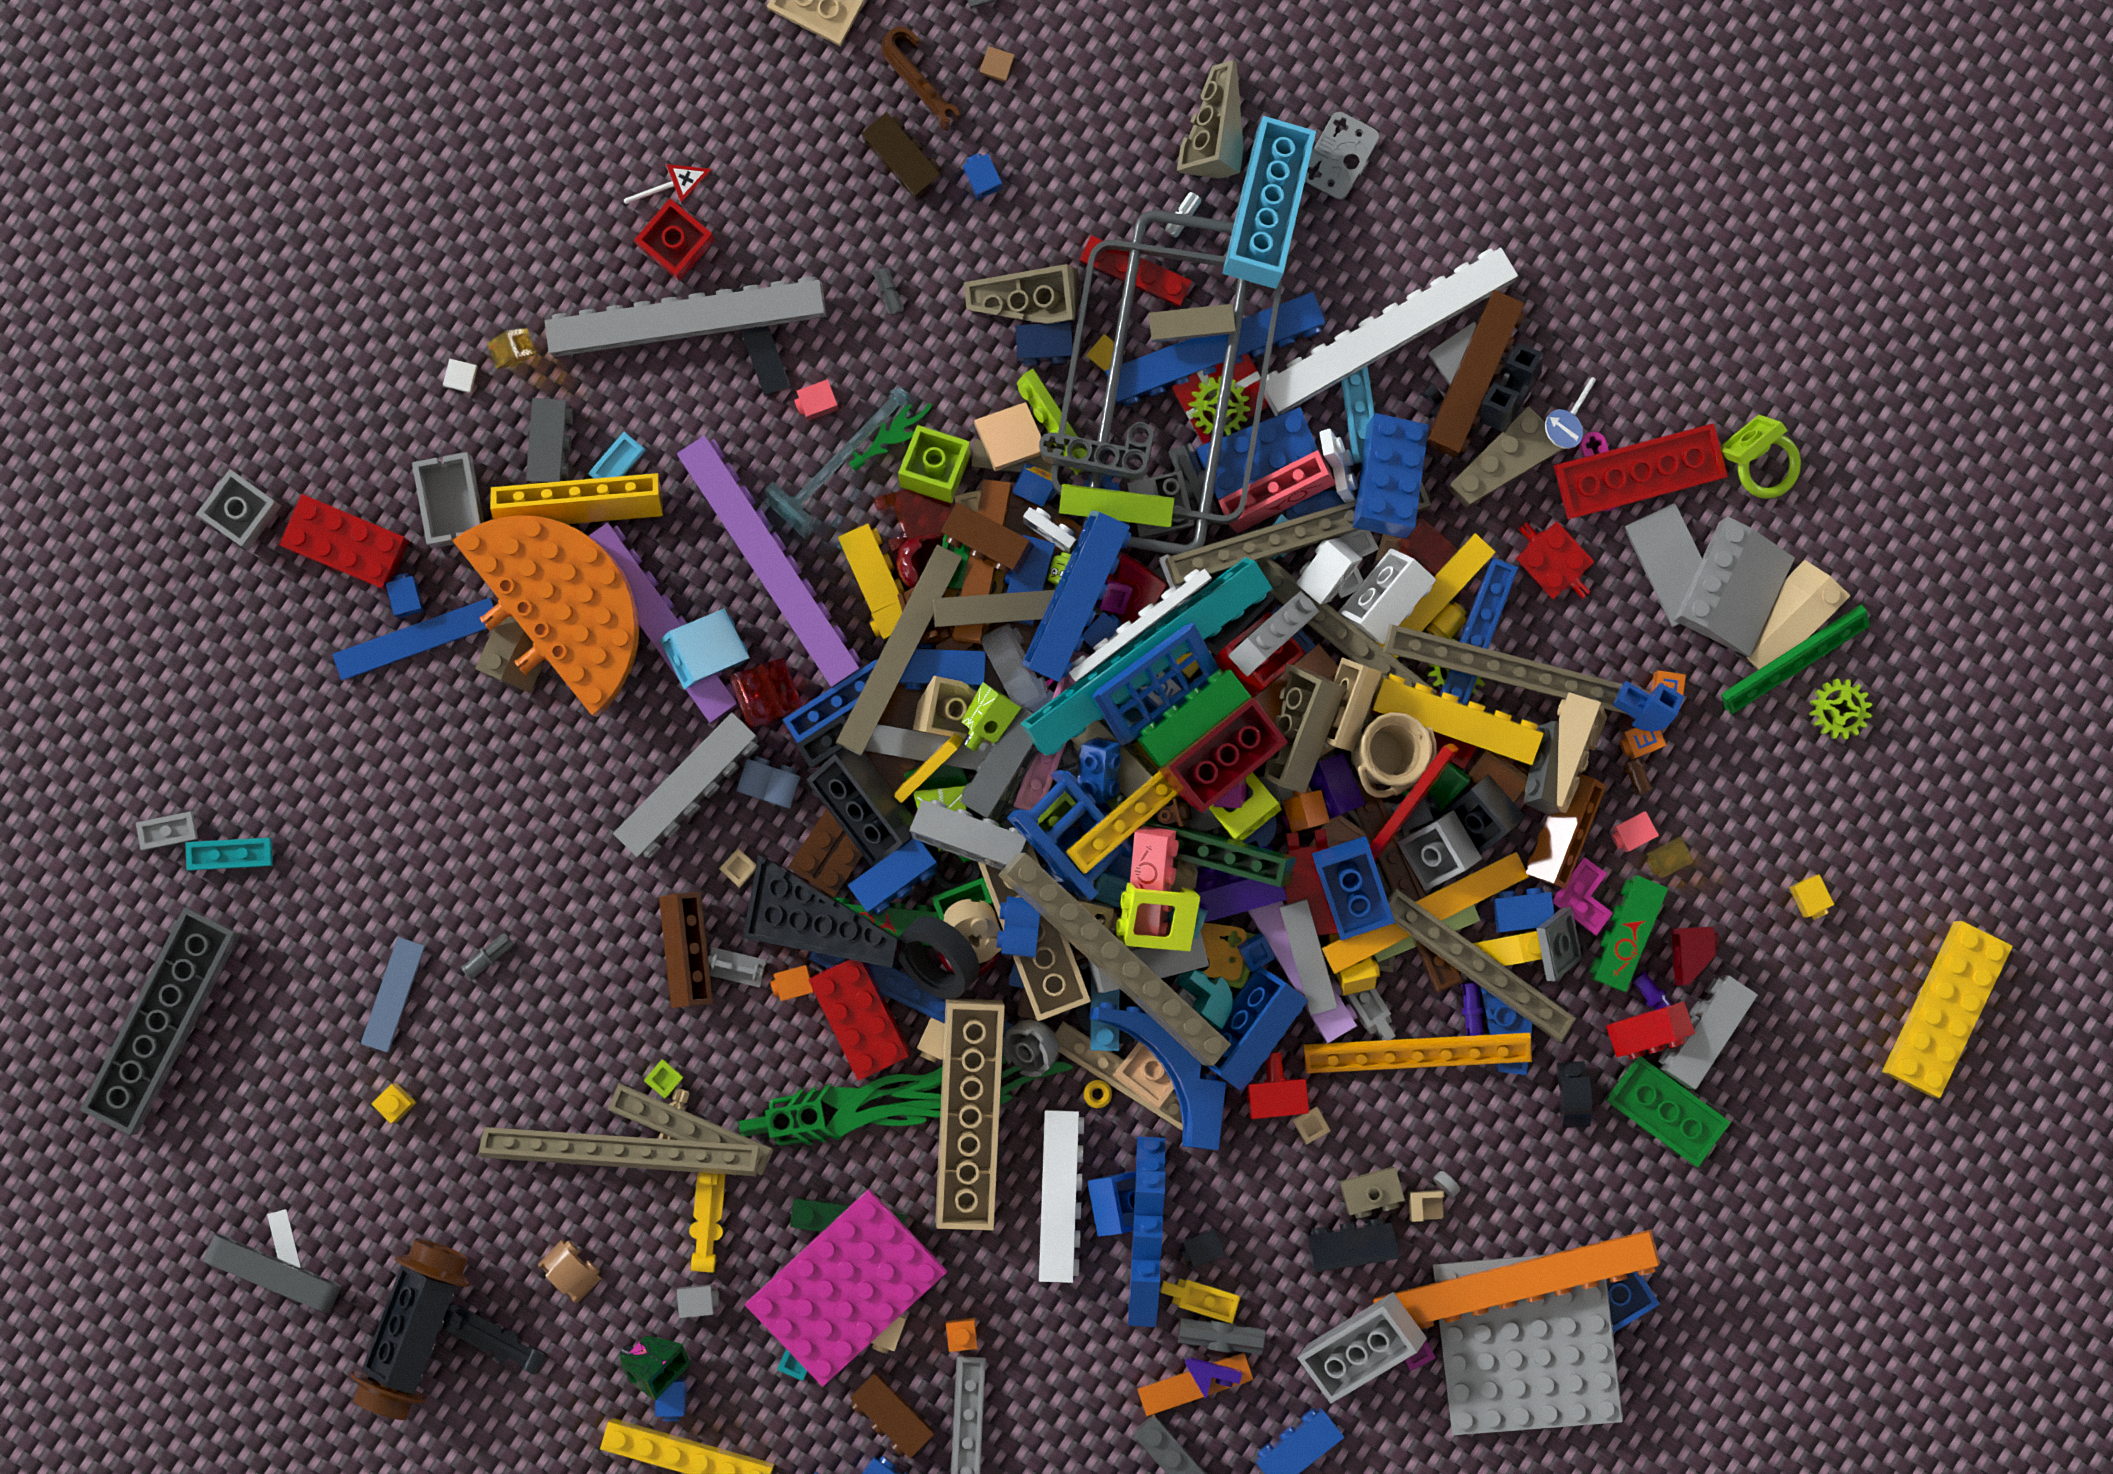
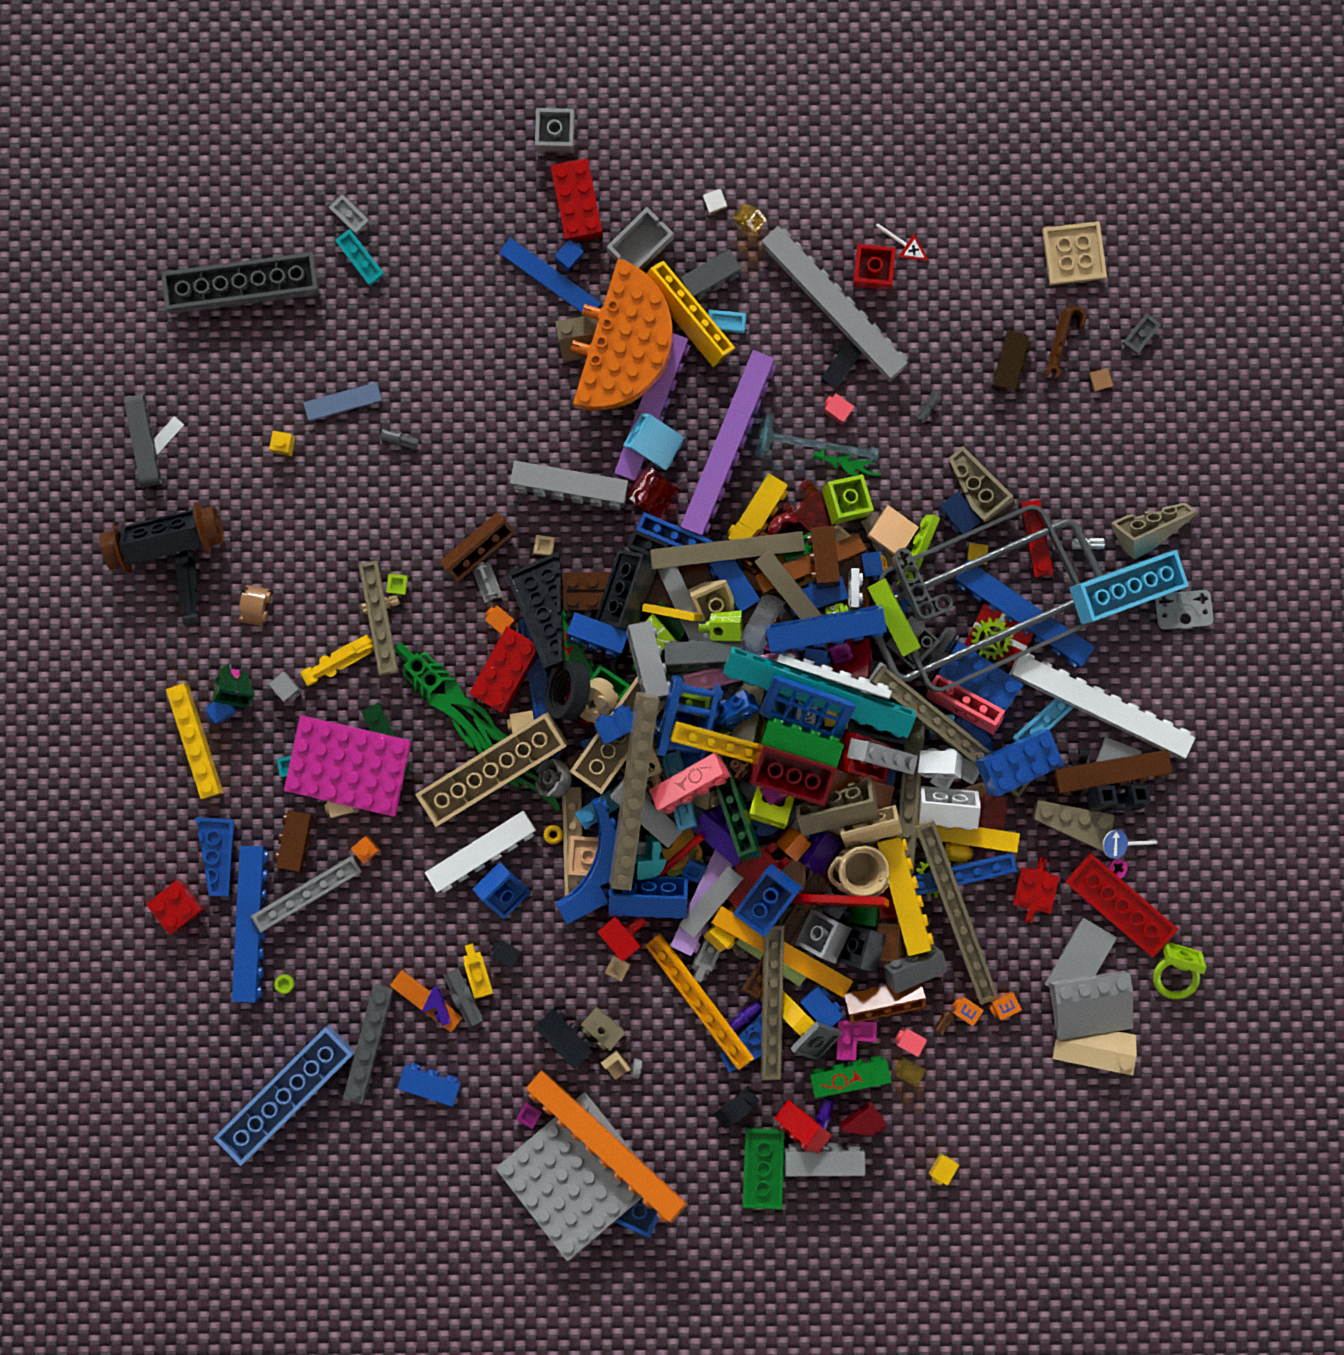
camera: 60 degrees right, 0 degrees up
dark tan plate [478,1127,761,1176] -> none
sand blue brick [736,756,801,809] -> none
blue brick [963,153,1002,200] -> none
neon yellow window [1116,883,1200,951] -> none
blue arch [1128,1136,1165,1327] -> none
dark tan tile [1149,304,1235,342] -> none
light grey brick [1297,1292,1427,1403] -> none
white plate [1320,429,1358,503] -> none
tan wedge [1557,692,1607,813] -> none
blue brick [1613,681,1685,731] -> none
green tile [1721,605,1870,715] -> none
lime gear [1809,679,1872,740] -> none
yellow brick [1882,921,2013,1098] -> none
none -> red bar [657,833,705,876]

